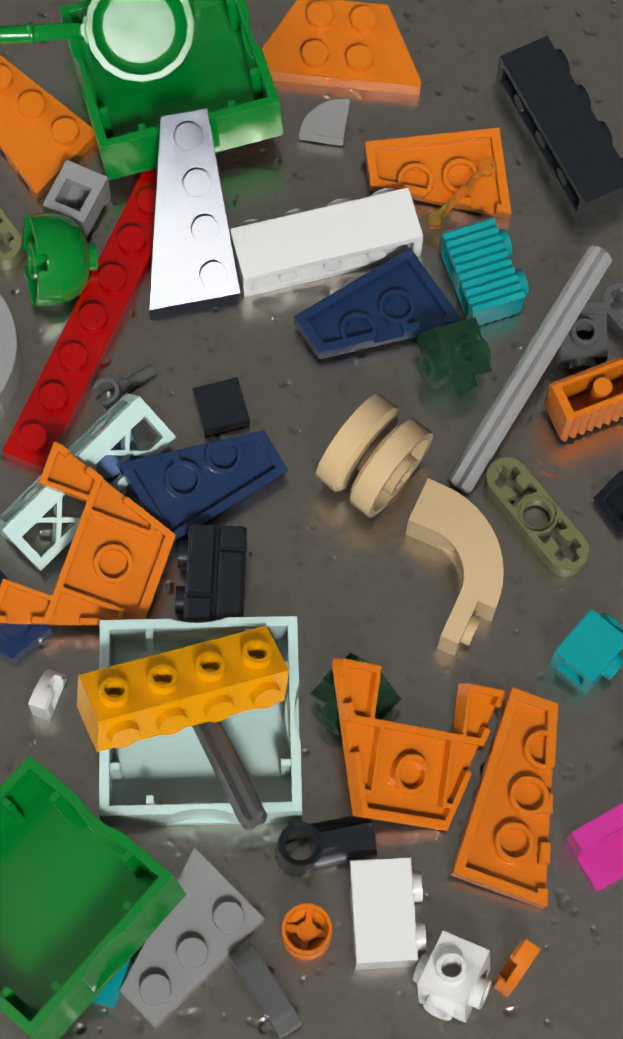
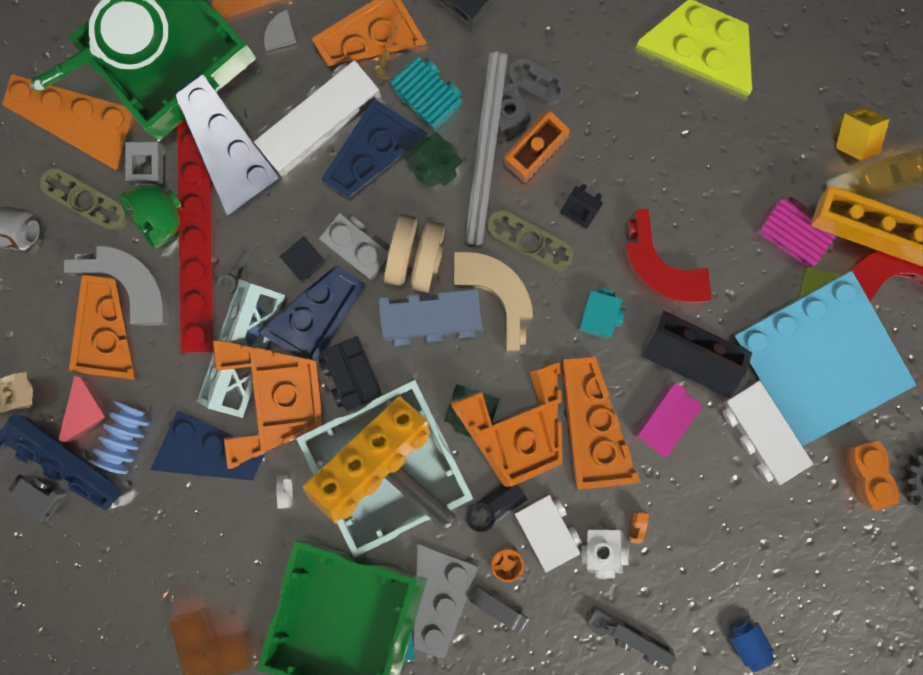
camera: 25 degrees left, 15 degrees up
none -> light grey brick [319,213,390,283]
none -> sand blue wedge [378,289,482,347]

